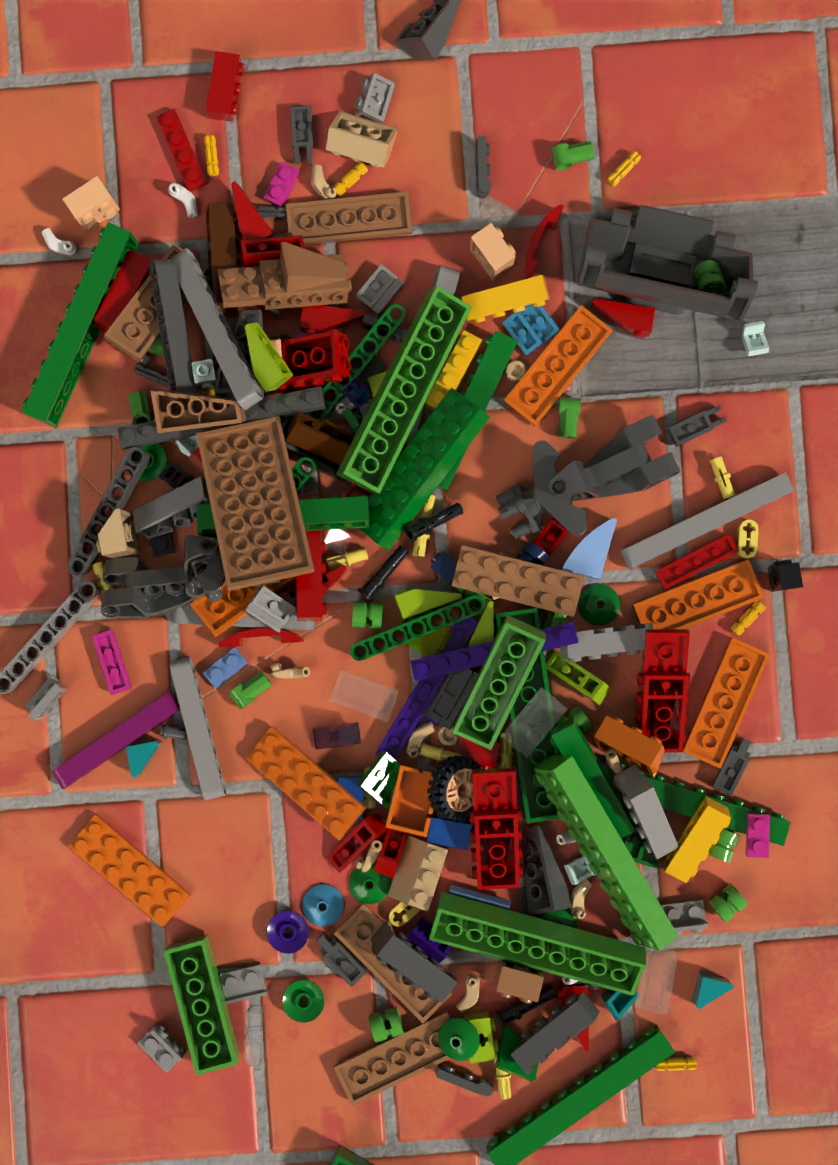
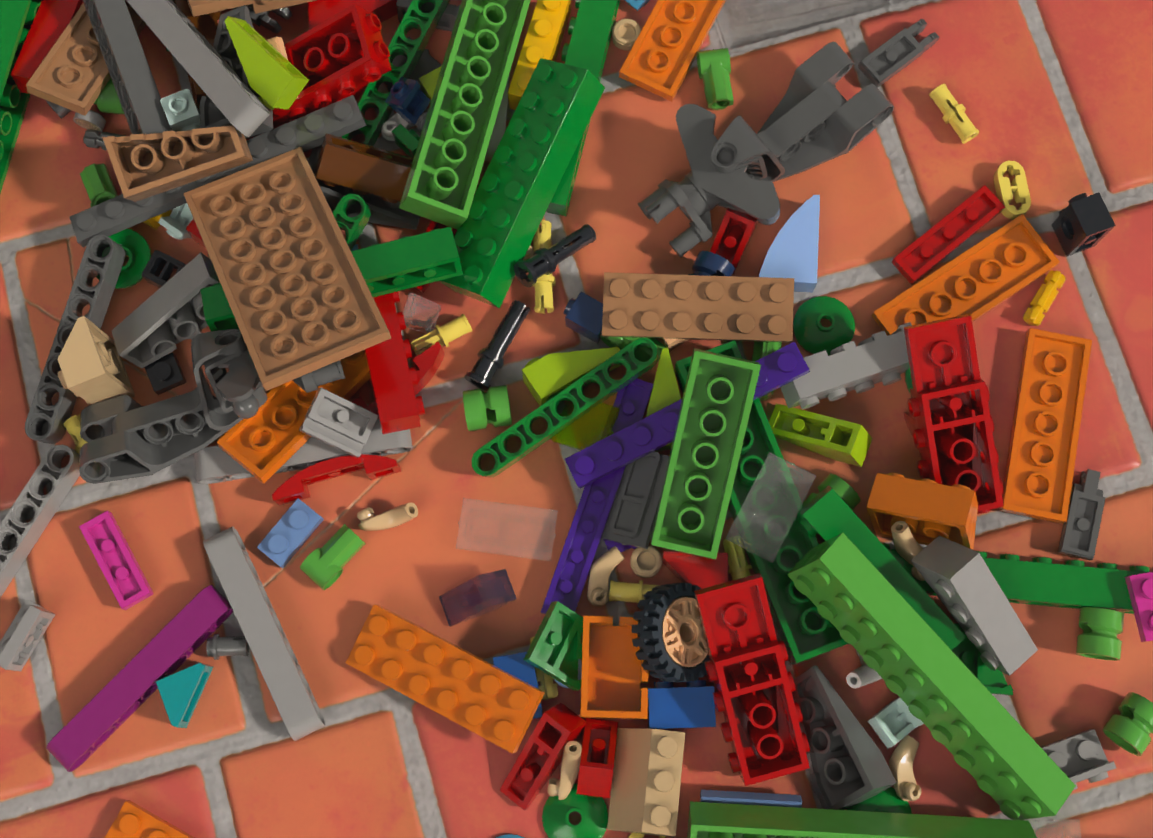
camera: 15 degrees left, 10 degrees down
light grey beam [620,472,795,570] -> none
yellow brick [663,796,731,883] -> none

